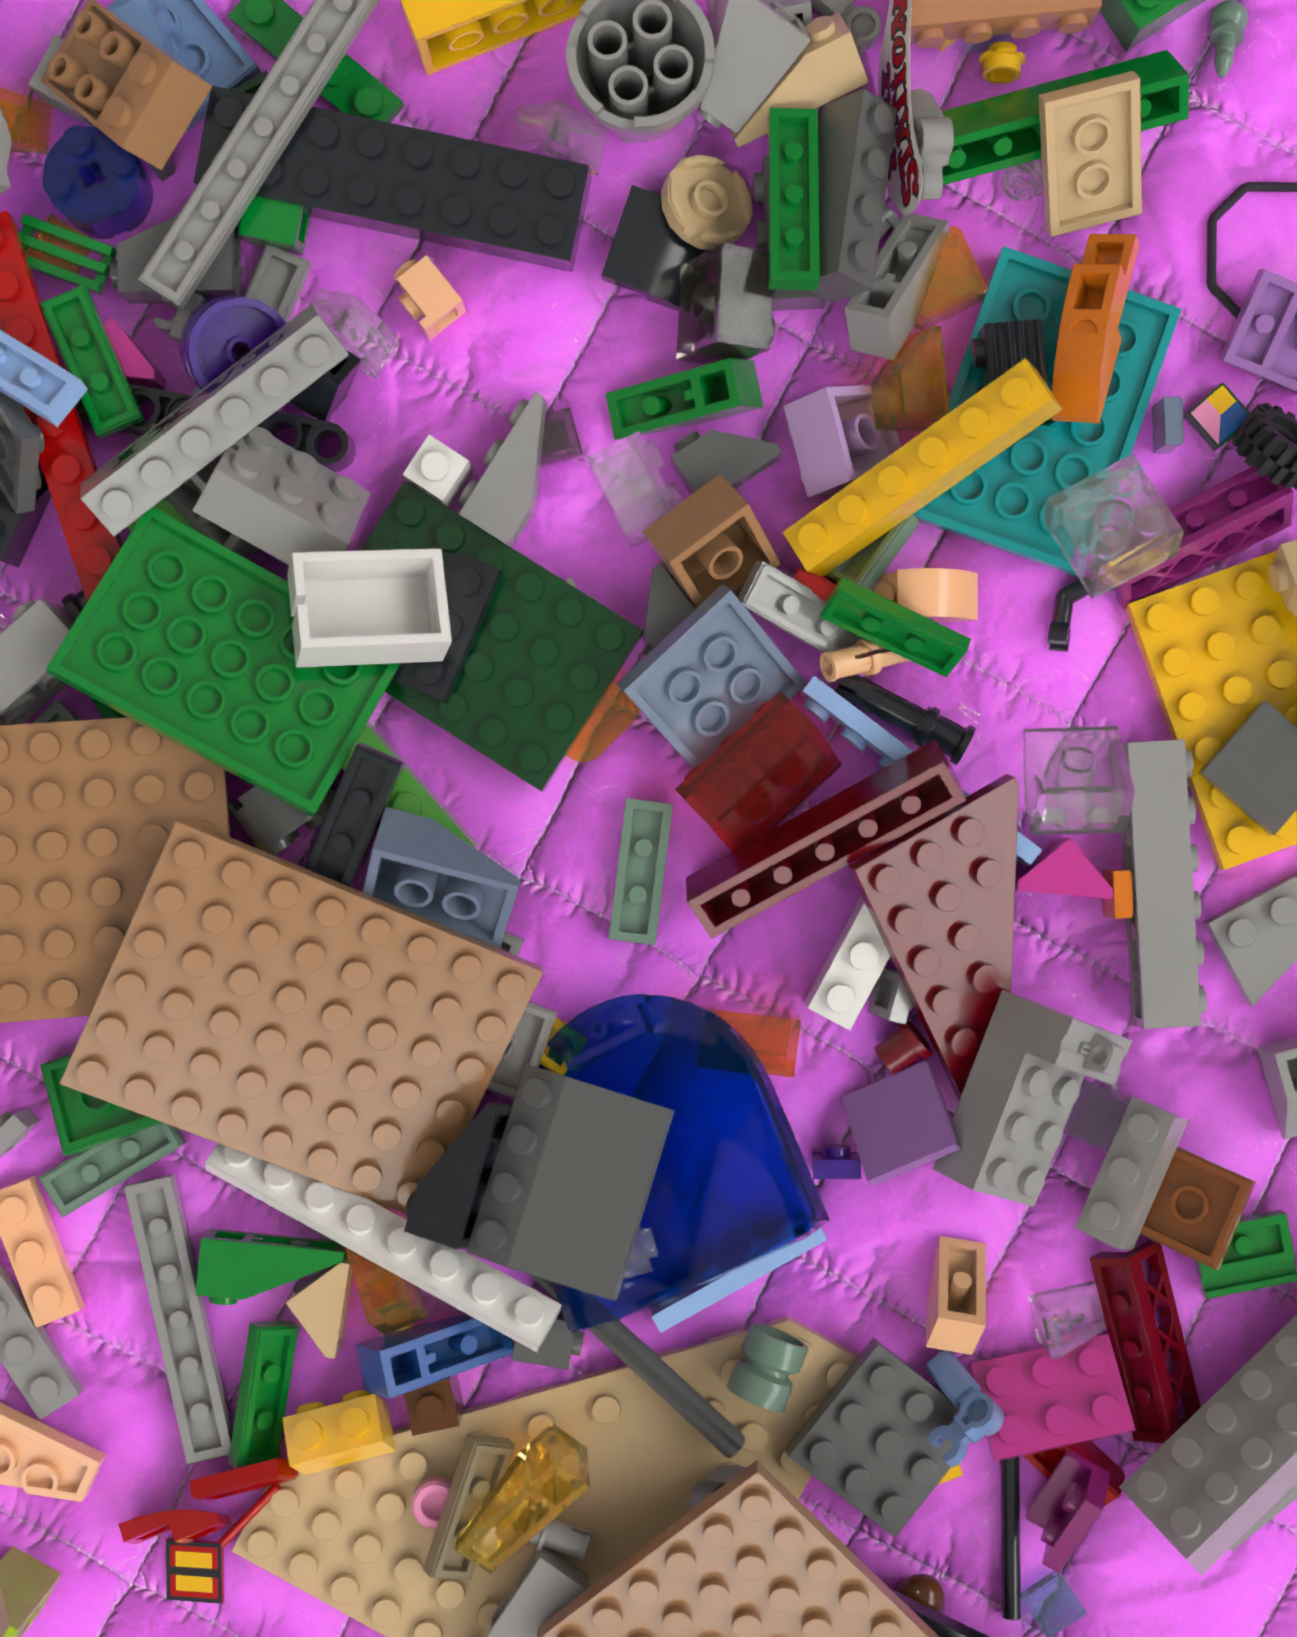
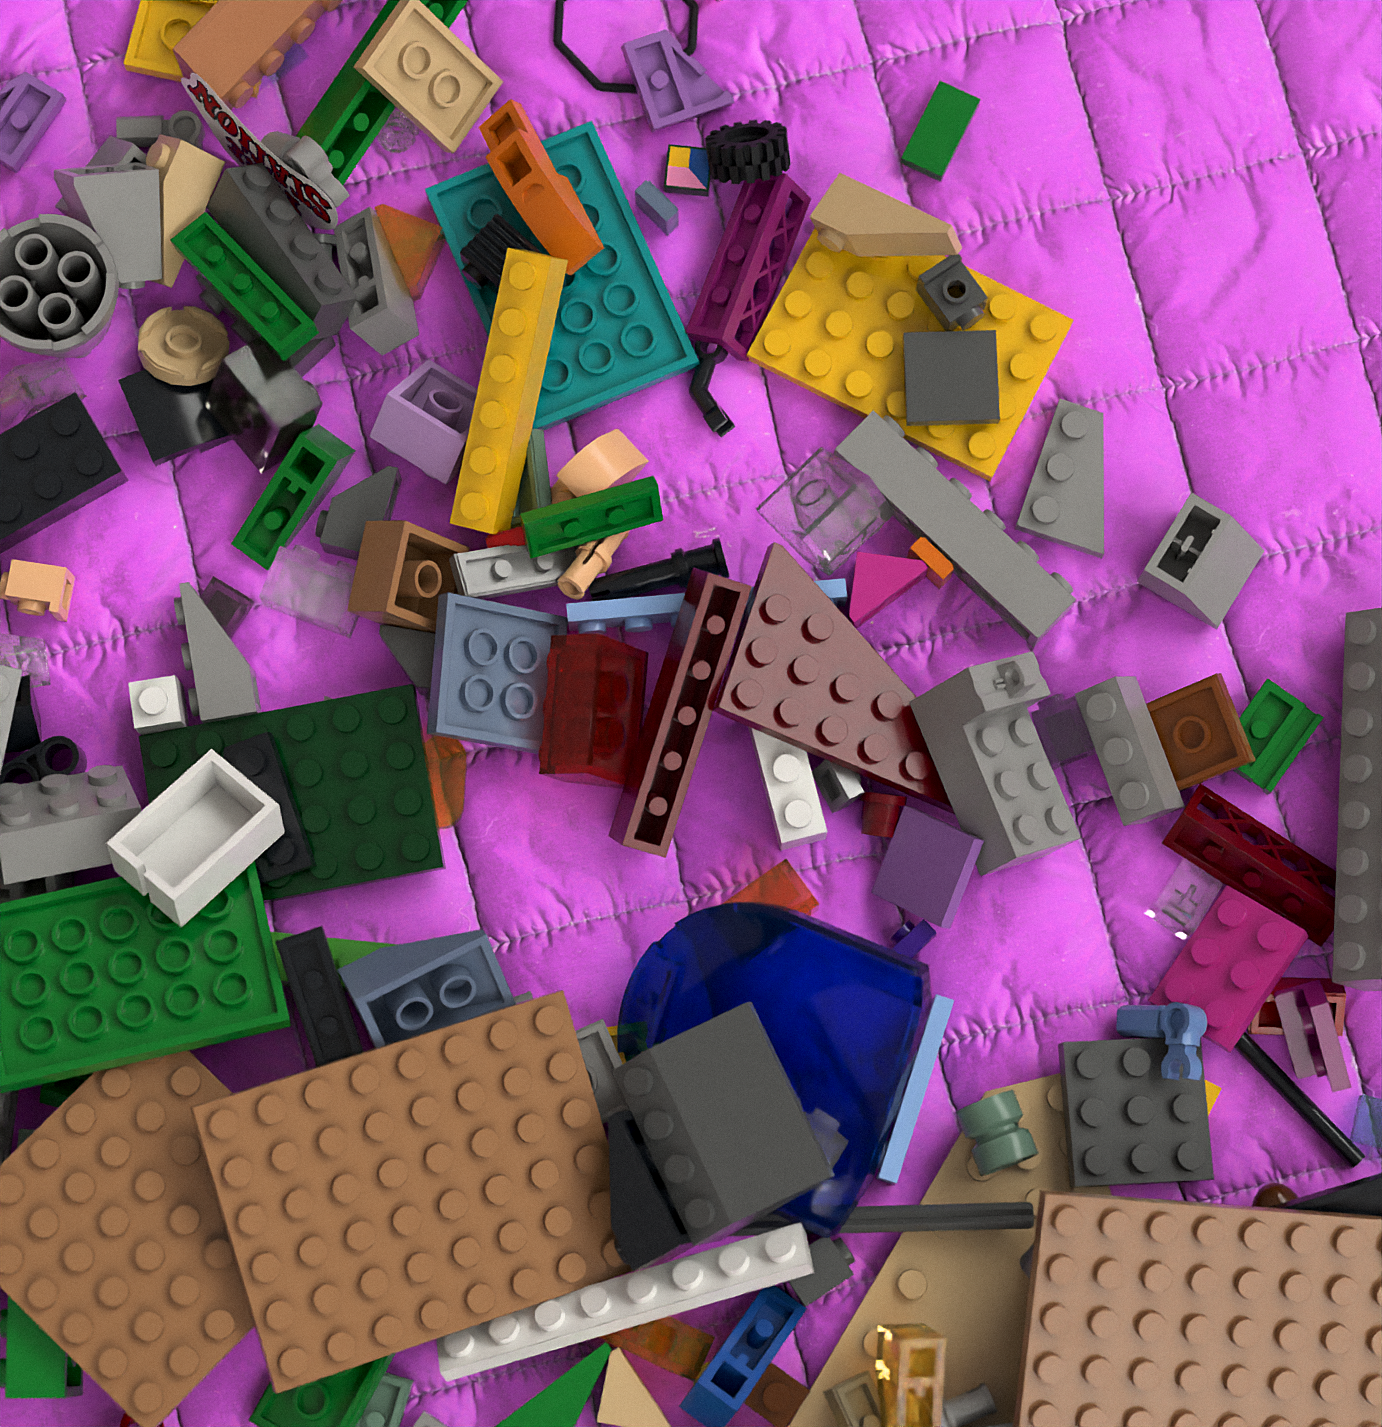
camera: 40 degrees left, 10 degrees down
dark grey brick [228,786,336,856] -> none
sand green plate [608,798,673,945] -> none
clear yellow slope [871,325,949,431] -> none
light nougat slope [926,1236,986,1355] -> none
yellow plate [979,41,1026,84] -> none
clear brick [1044,454,1184,599] -> none

